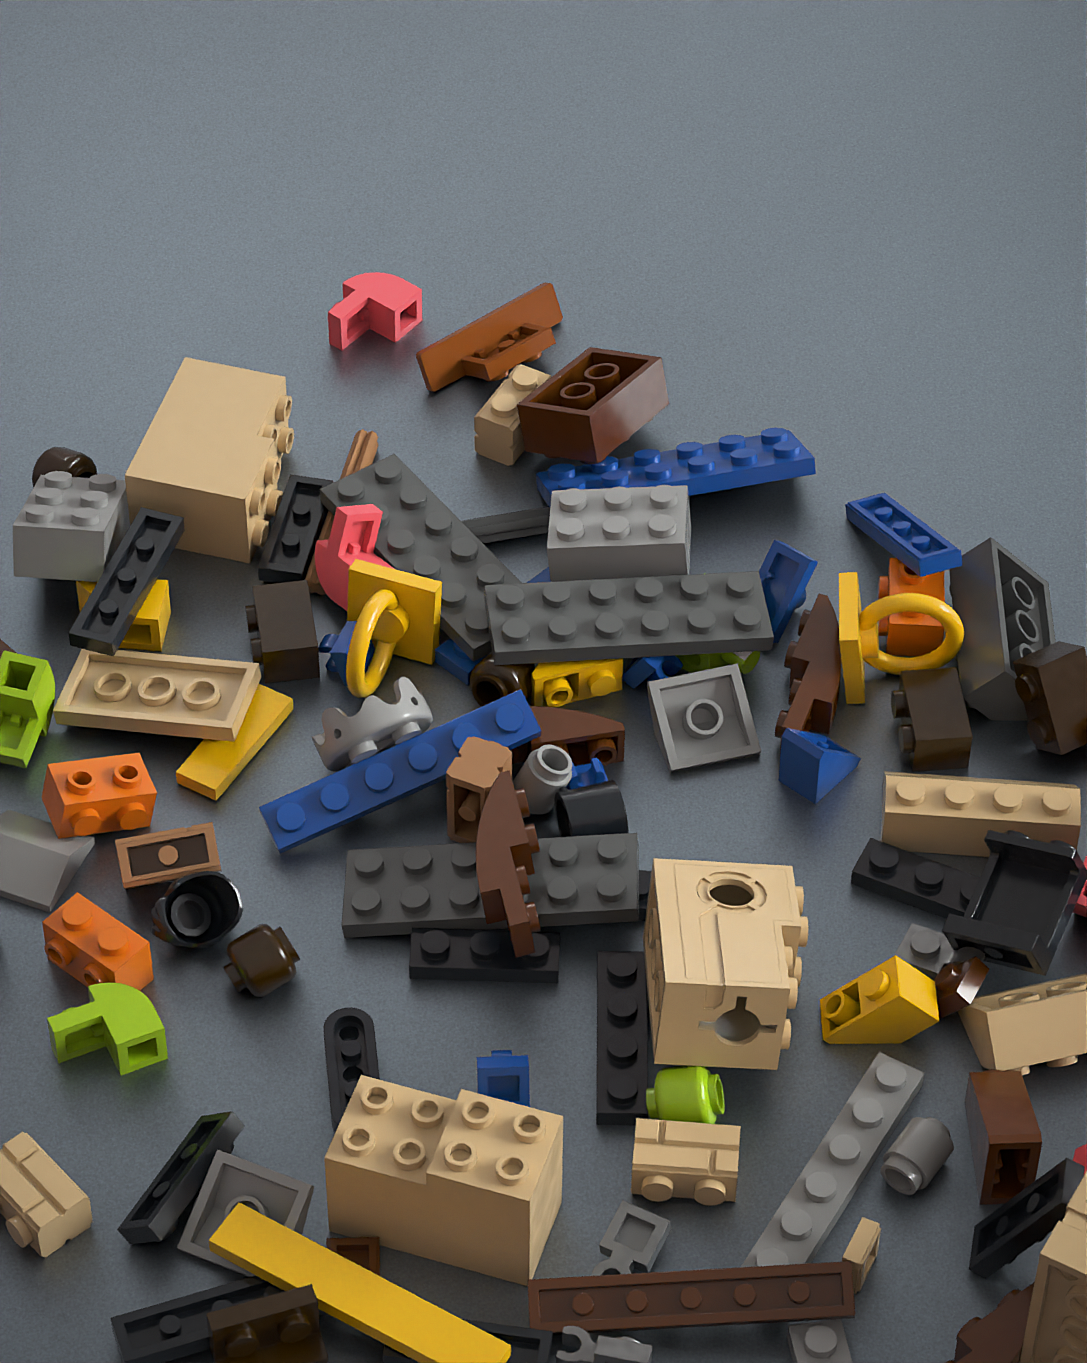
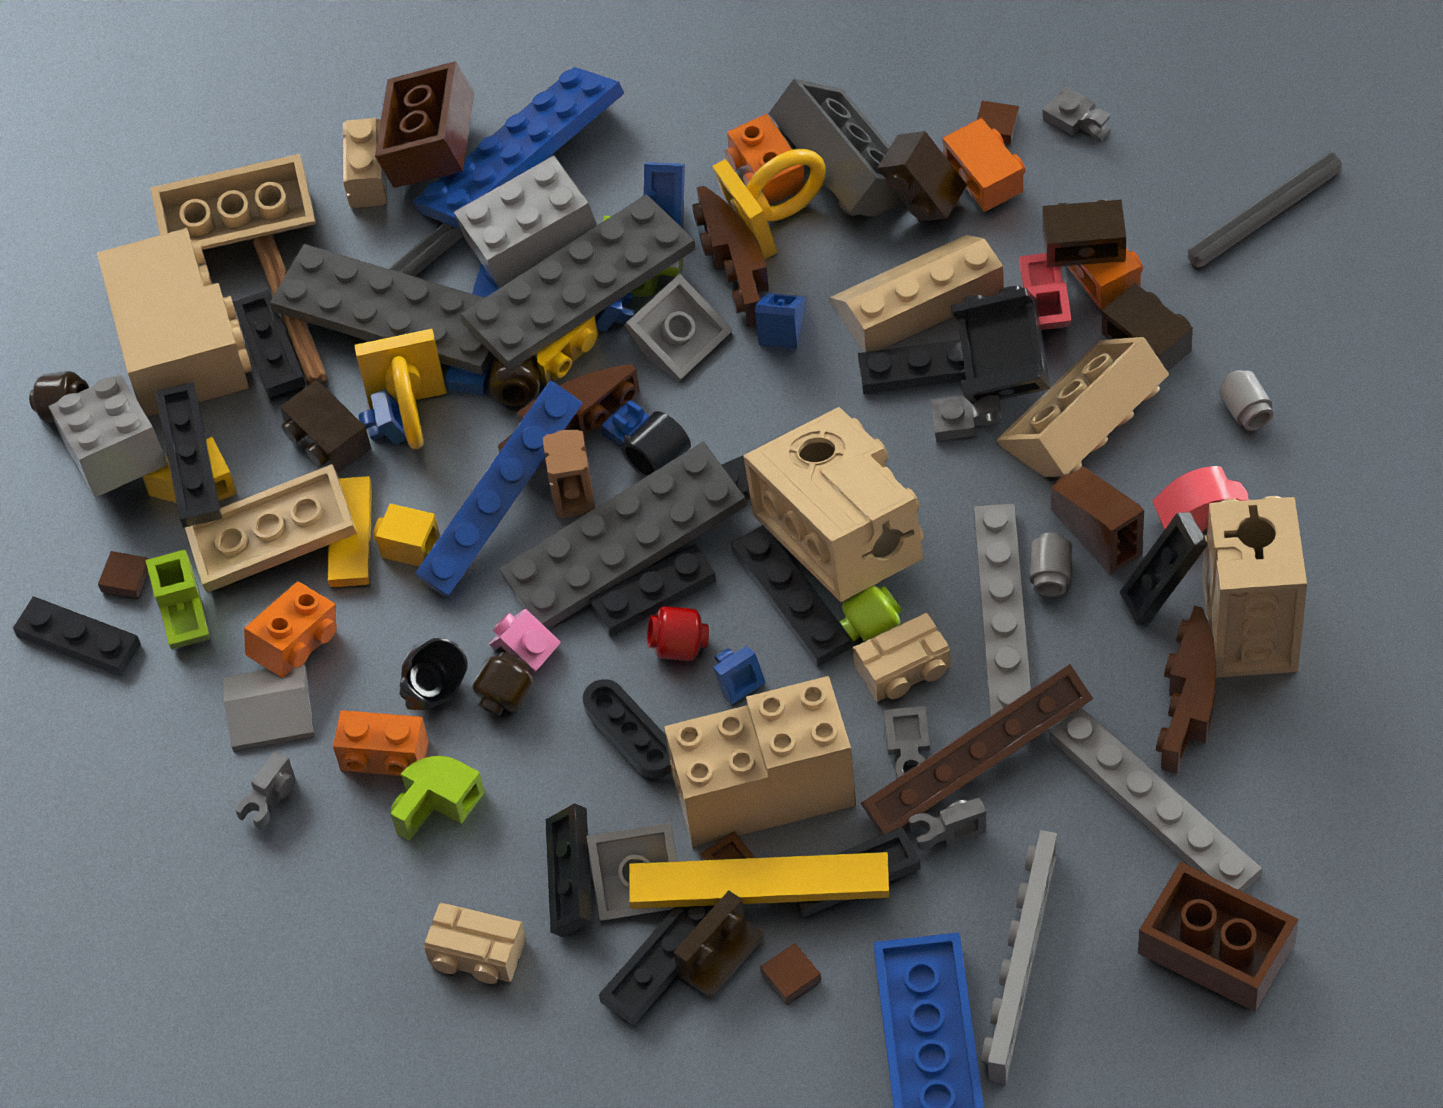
camera: 25 degrees left, 10 degrees up
medium nougat brick [115,822,222,890] -> none
light grey plate [312,677,433,772] -> none
coral brick [315,504,395,611] -> none
coral brick [328,272,422,351] -> none
dark orange bracket [416,282,563,392] -> none
reddish brown slope [476,770,541,957] -> none
light grey brick [513,745,573,814] -> none
yellow slope [820,955,939,1044] -> none
tan tile [842,1217,881,1294] -> none
blue tile [845,493,962,577] -> none
dark brown brick [891,667,973,772] -> none
reddish brown plate [934,956,990,1019] -> none
none -> tan slope [150,154,316,250]
none -> yellow brick [374,504,440,567]
none -> bright pink bracket [489,609,561,674]
none -> red head [647,606,709,661]

